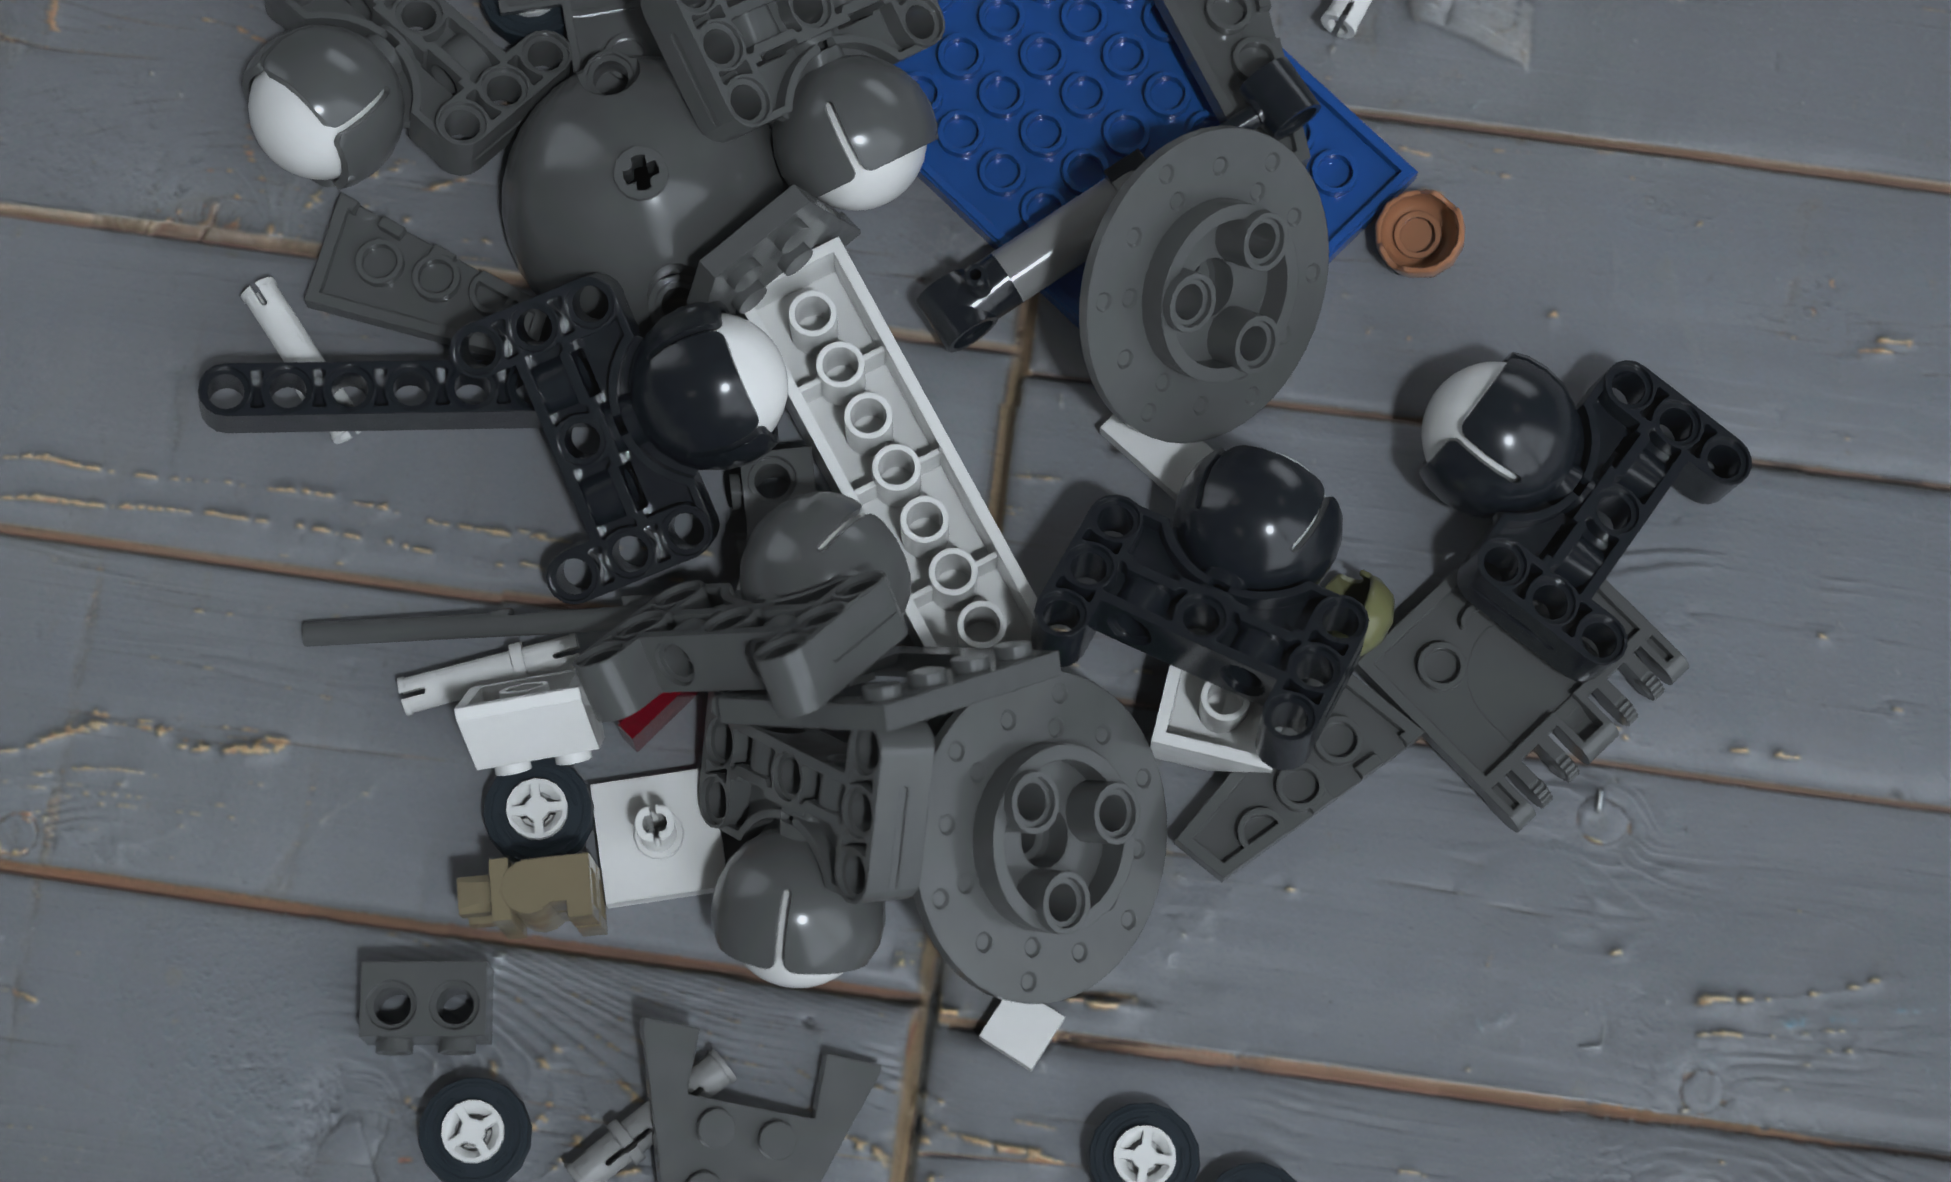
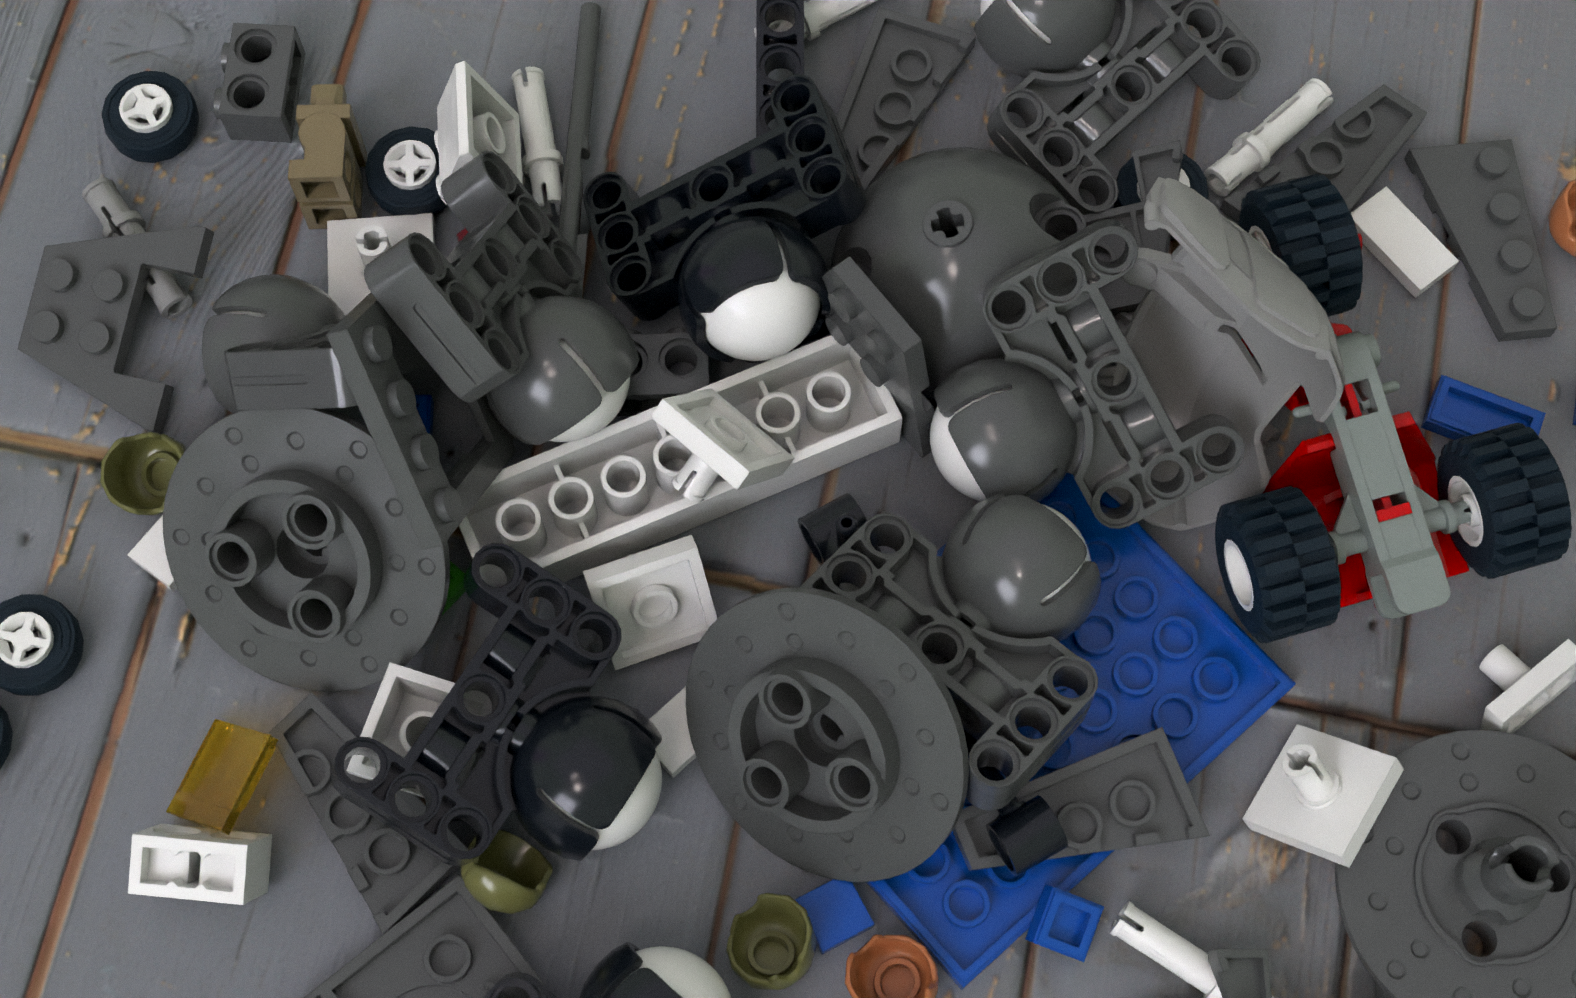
camera: 95 degrees right, 5 degrees down
none -> olive hair [100,432,186,515]
none -> white brick [128,823,272,905]
none -> clear yellow piece [166,719,278,835]
none -> white tile [583,535,718,670]
none -> white tile [650,388,794,502]
none -> olive hair [726,893,817,990]
none -> blue tile [795,879,874,955]
none -> dark grey beam [799,493,1101,811]
none -> blue tile [1025,884,1104,962]

